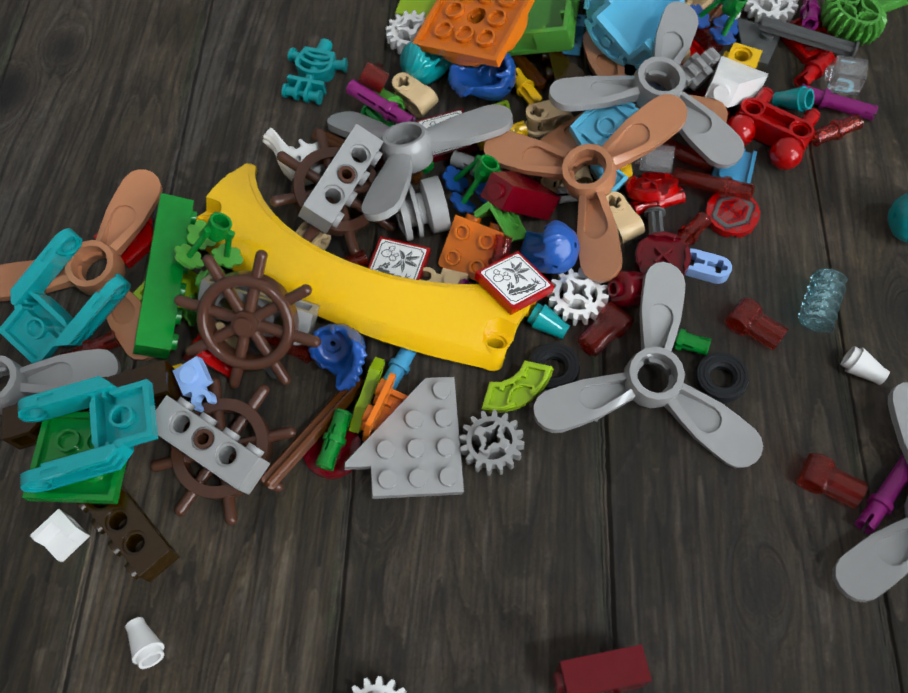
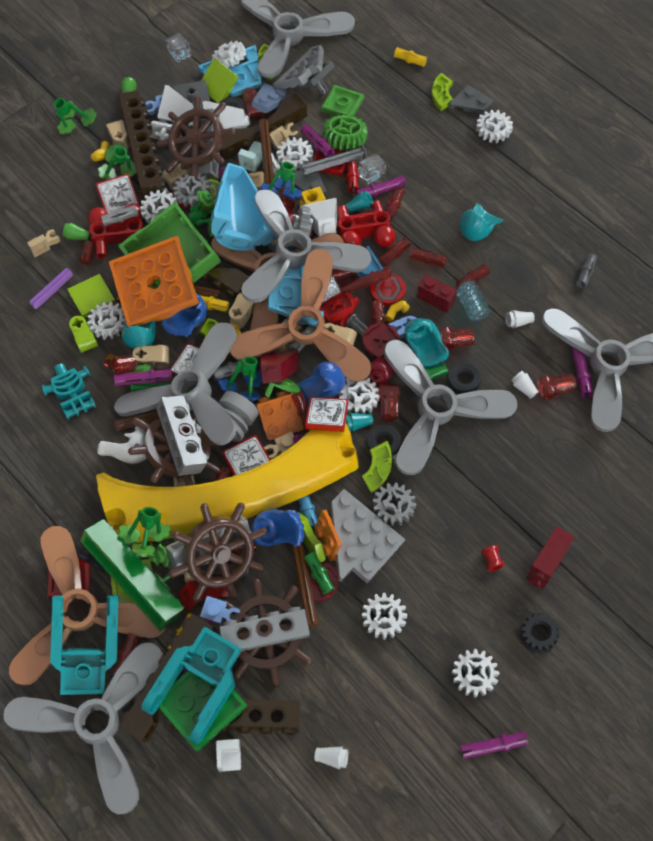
camera: 50 degrees left, 0 degrees up
none -> lime piece [69,316,98,353]
none -> white gear [362,593,407,640]
none -> clear red pin [378,237,411,266]
none -> yellow arm [385,300,410,322]
none -> teal piece [404,318,449,369]
none -> clear red pin [410,247,447,267]
none -> dark red brick [417,274,457,313]
none -> clear red pin [456,264,490,291]
none -> red bush [481,545,505,572]
none -> white cone [511,371,539,399]

